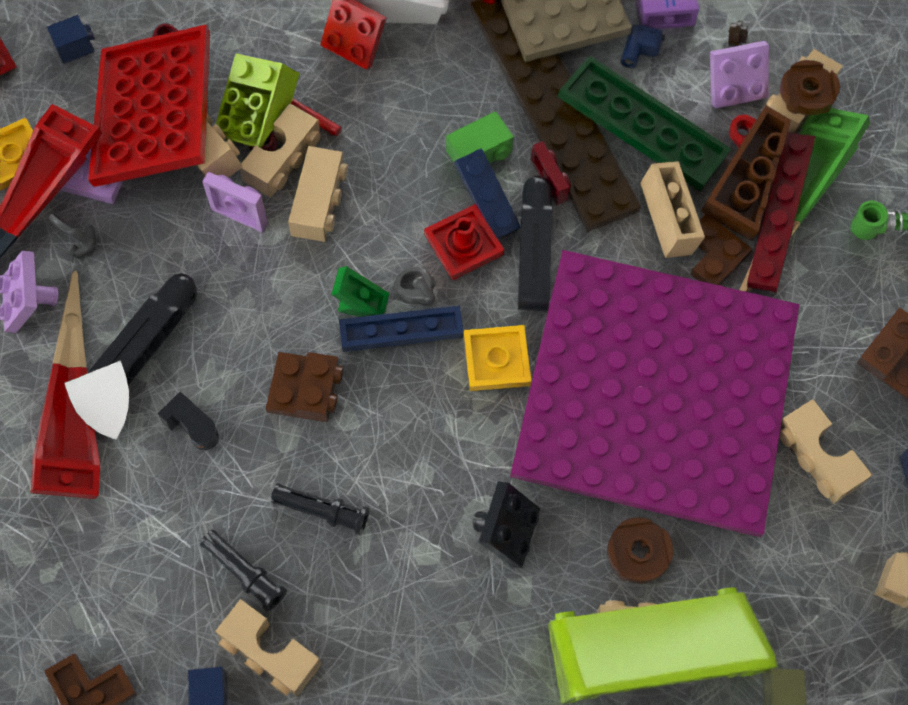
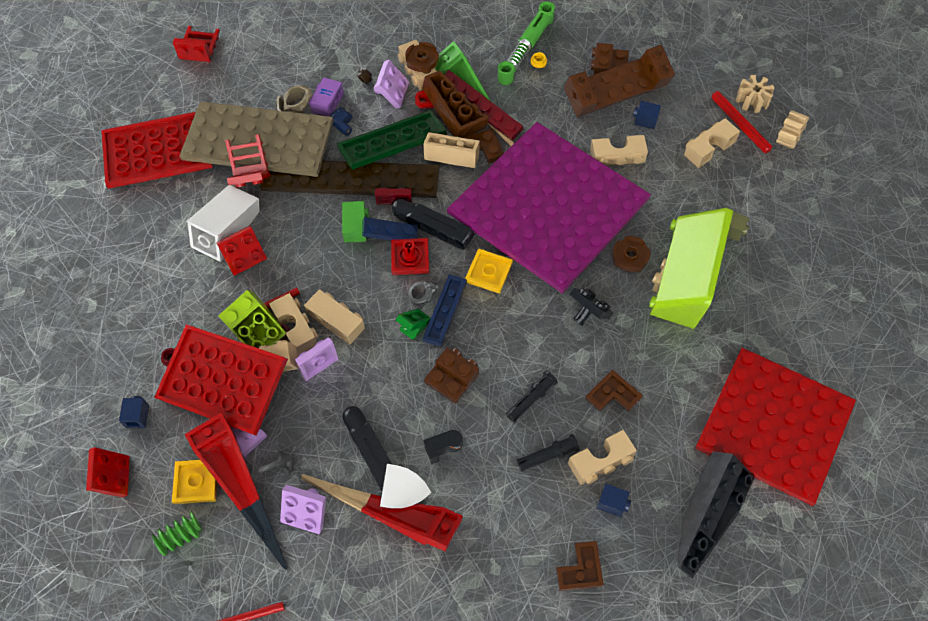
camera: 60 degrees left, 5 degrees down
none -> reddish brown plate [585,370,643,412]

